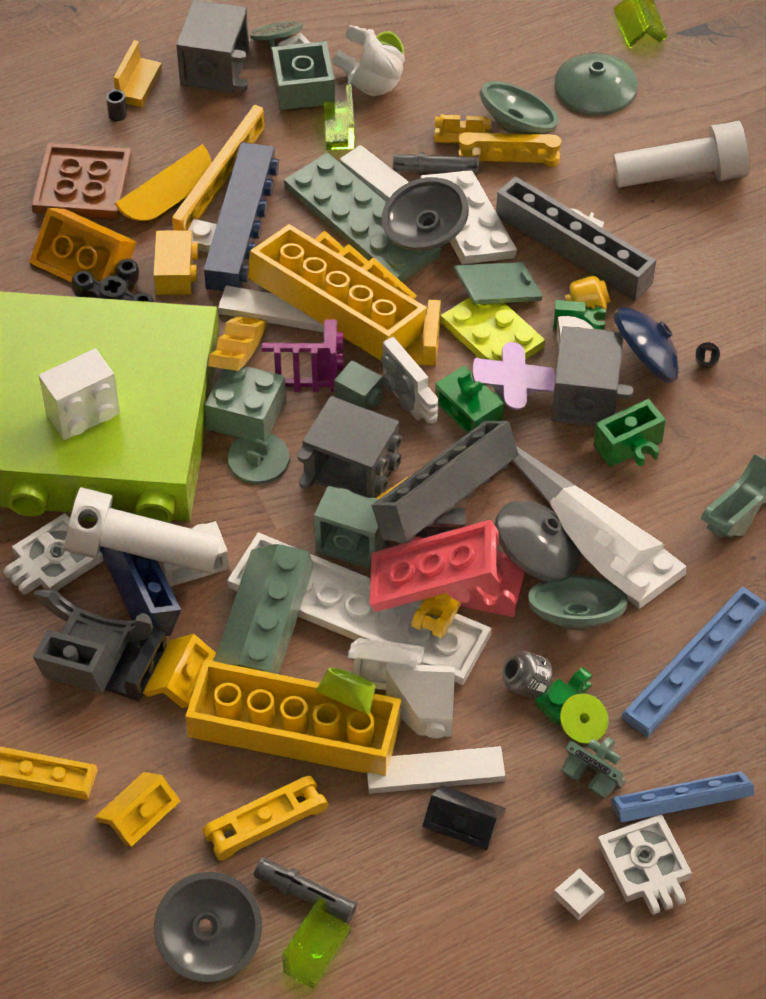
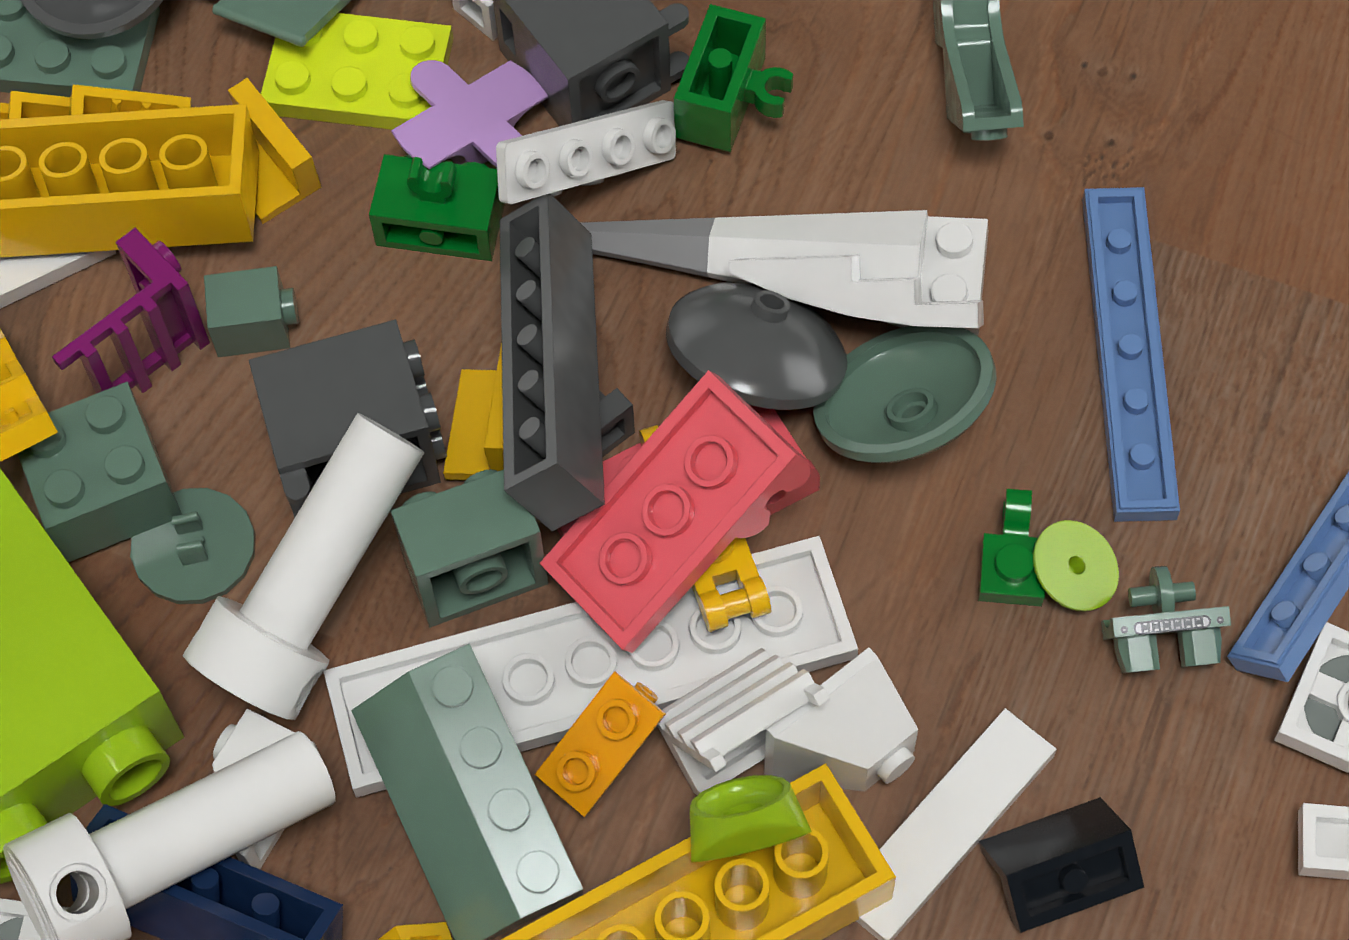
camera: 40 degrees left, 10 degrees up
white piece [381,337,438,424] -> none
flat silver head [502,651,553,698] -> none
none -> white piece [183,413,424,720]
none -> white bracket [496,100,676,204]
none -> light orange hinge [534,671,666,817]

